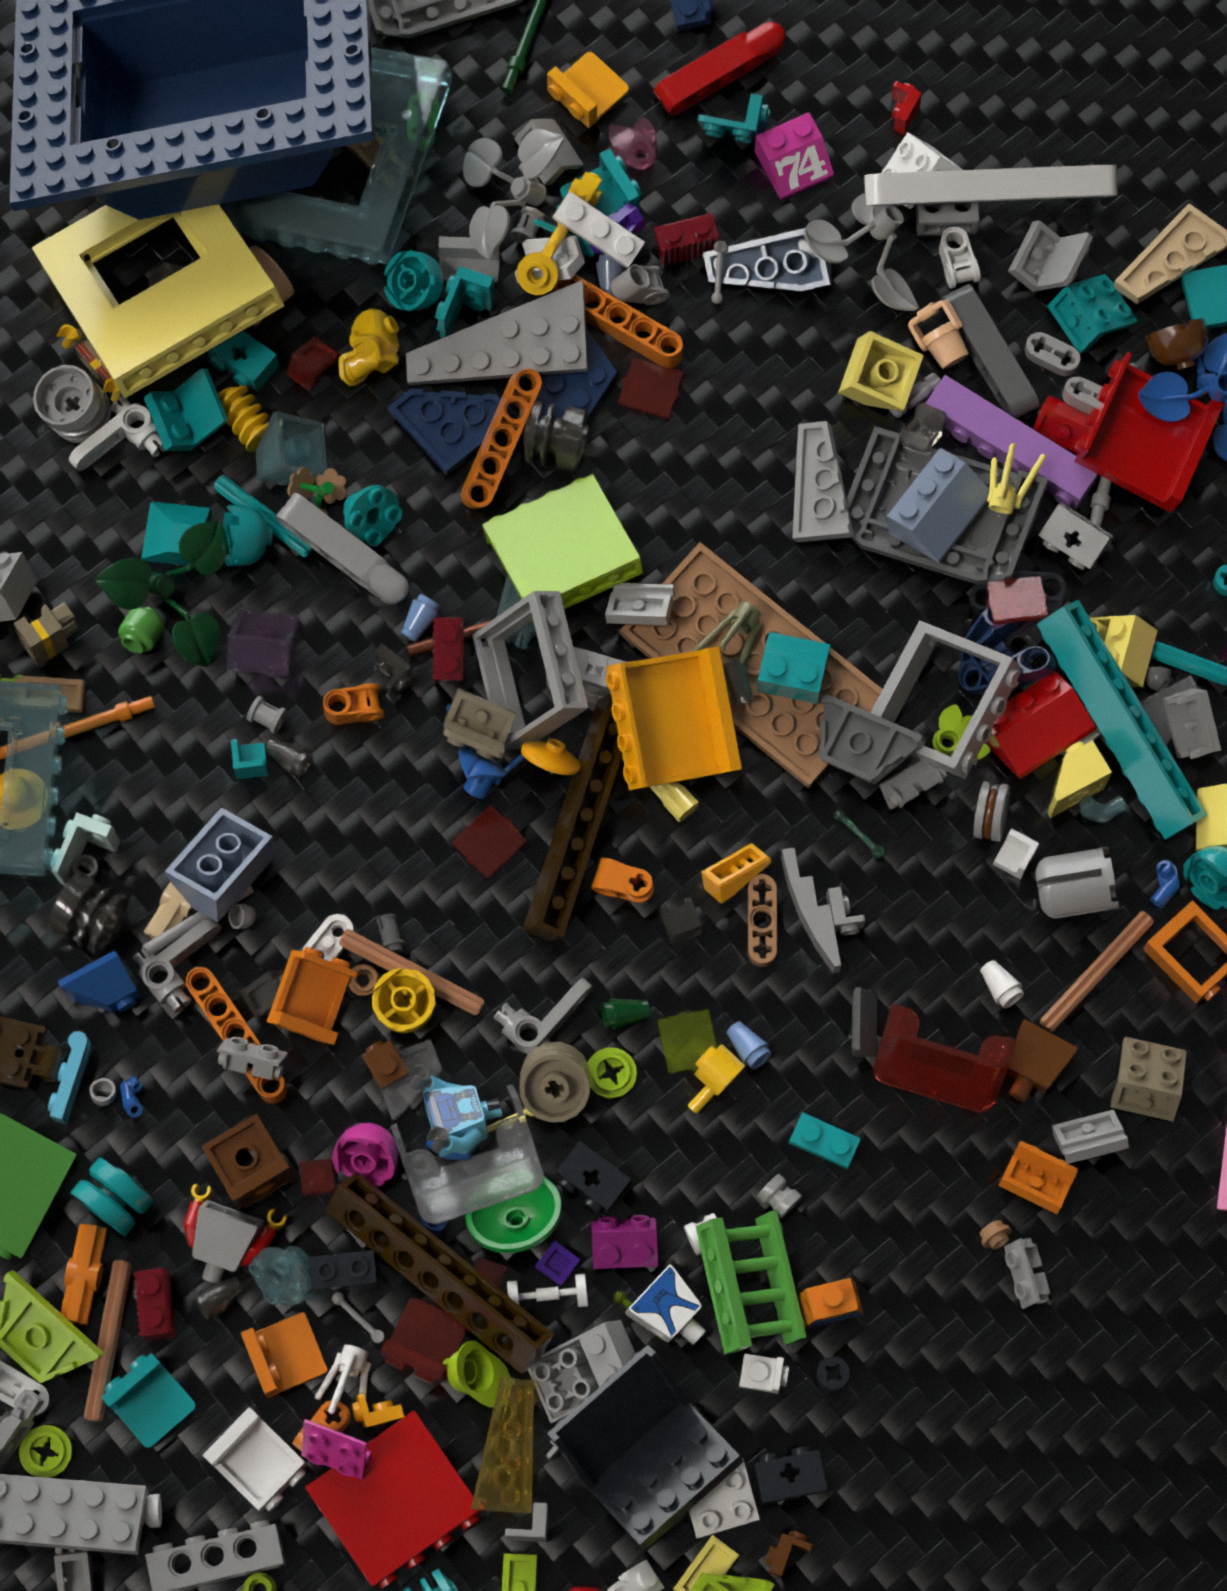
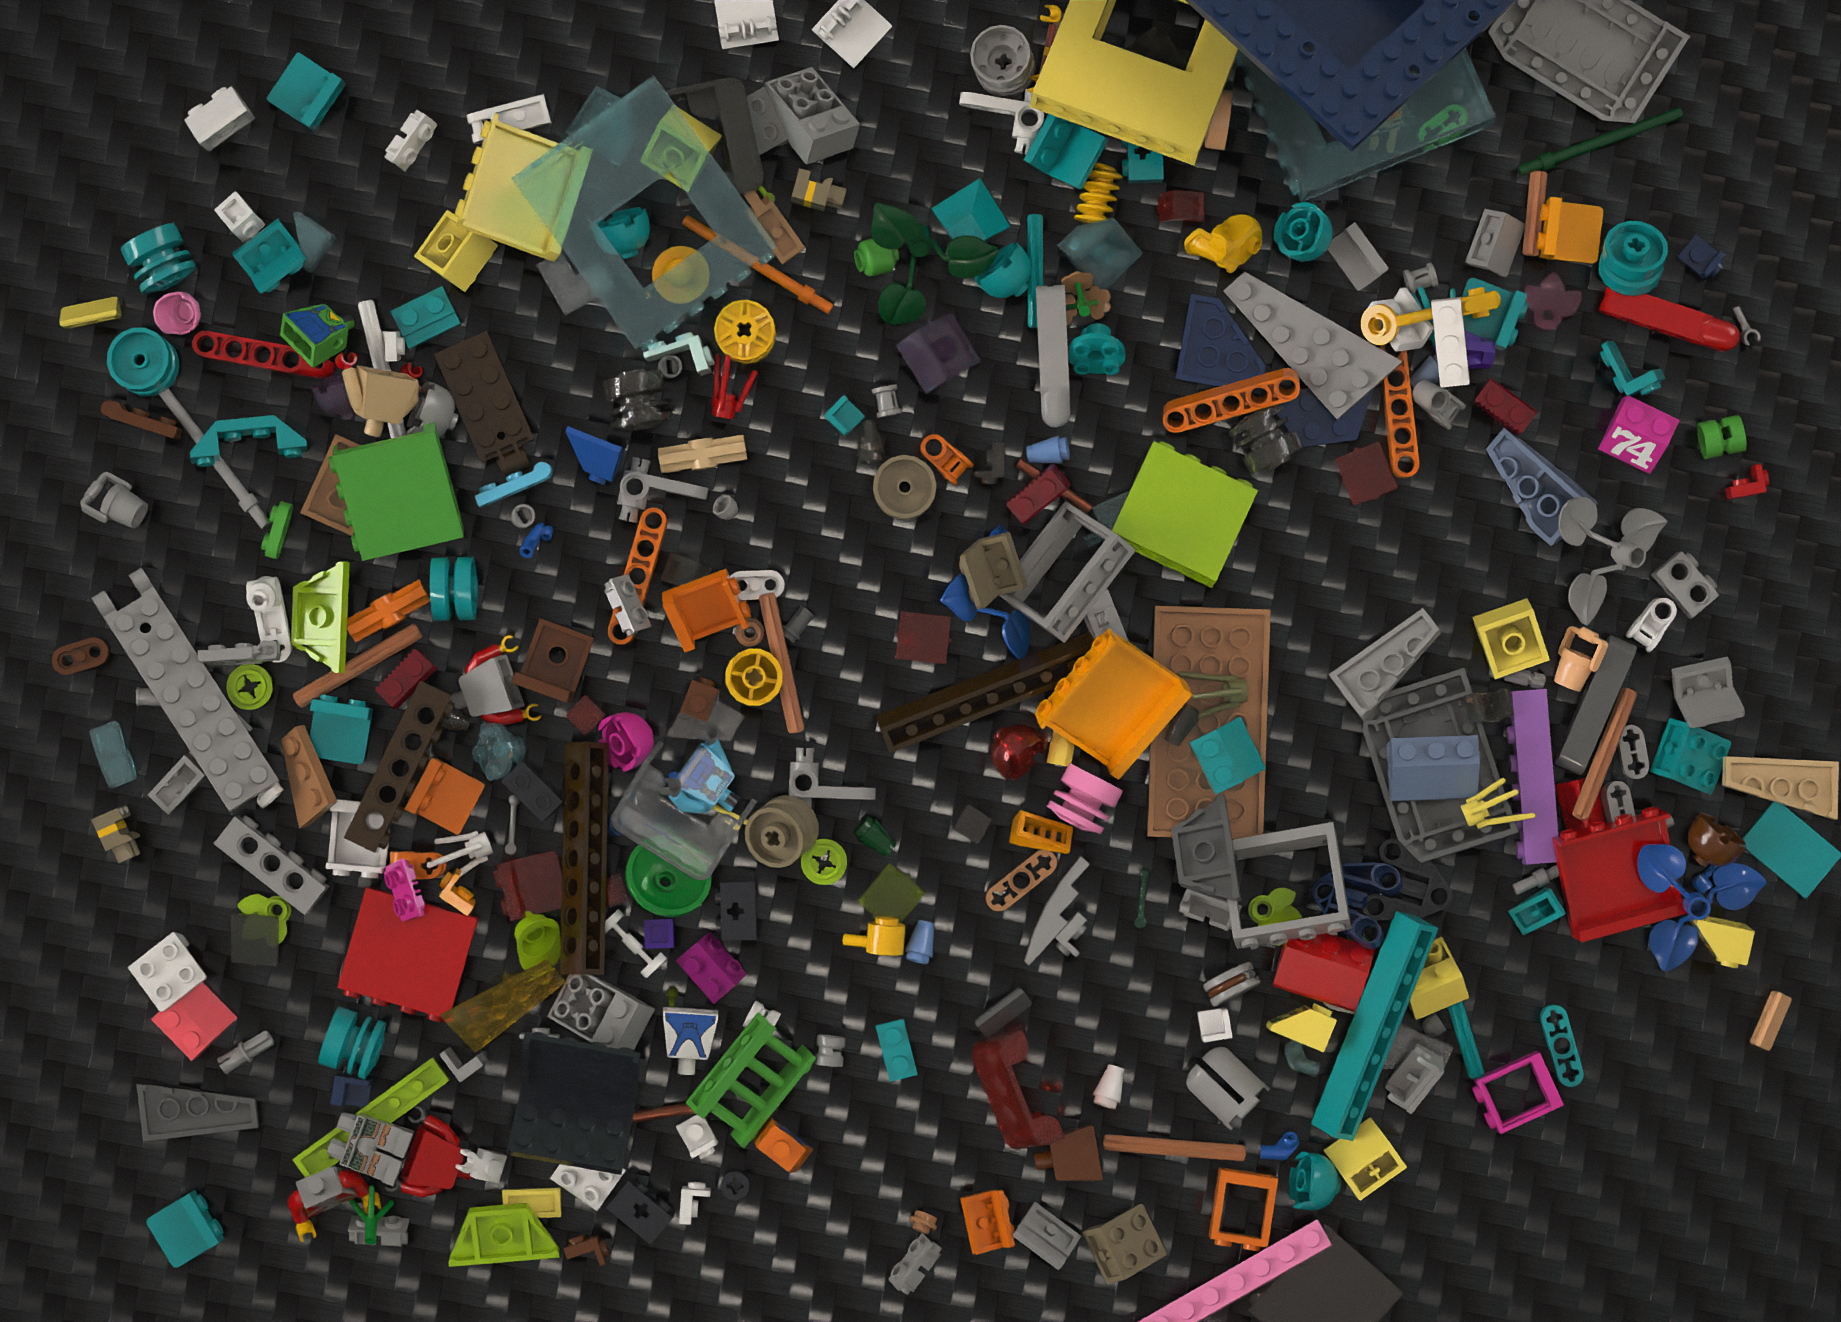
camera: 50 degrees right, 15 degrees up
light grey piece [142,885,253,956] -> none
sand blue slope [165,808,274,922] -> none
teal bracket [435,266,496,338] -> none
light grey plant [463,129,566,260] -> none
light orange dish [521,739,581,775] -> none
orange piece [591,858,654,903] -> none
light grey plate [605,583,675,625] -> none
light grey hinge [711,240,727,304] -> none
white beam [864,165,1118,206] -> none
white bracket [882,133,963,209] -> none
clear red piece [986,576,1048,624] -> none
light grey brick [1038,503,1114,570] -> none
none -> medium nougat wing [281,725,337,829]
none -> dark brown brick [344,681,455,853]
none -> copper bar [632,1103,694,1123]
none -> white bracket [679,1182,711,1225]
none -> red plant [711,354,757,419]
none -> yellow wheel [714,300,776,364]
none -> dark tan wheel [873,455,936,520]
none -> clear red cylinder [990,724,1048,781]
none -> bright pink wheel [1047,763,1123,835]
none -> teal slope [1508,887,1566,935]
none -> nougat axle [1522,171,1547,256]
none -> nougat axle [1572,688,1637,821]
none -> teal wheel [1599,221,1668,296]
none -> bright green wheel [1697,415,1747,459]
none -> light grey hand [1733,306,1761,346]

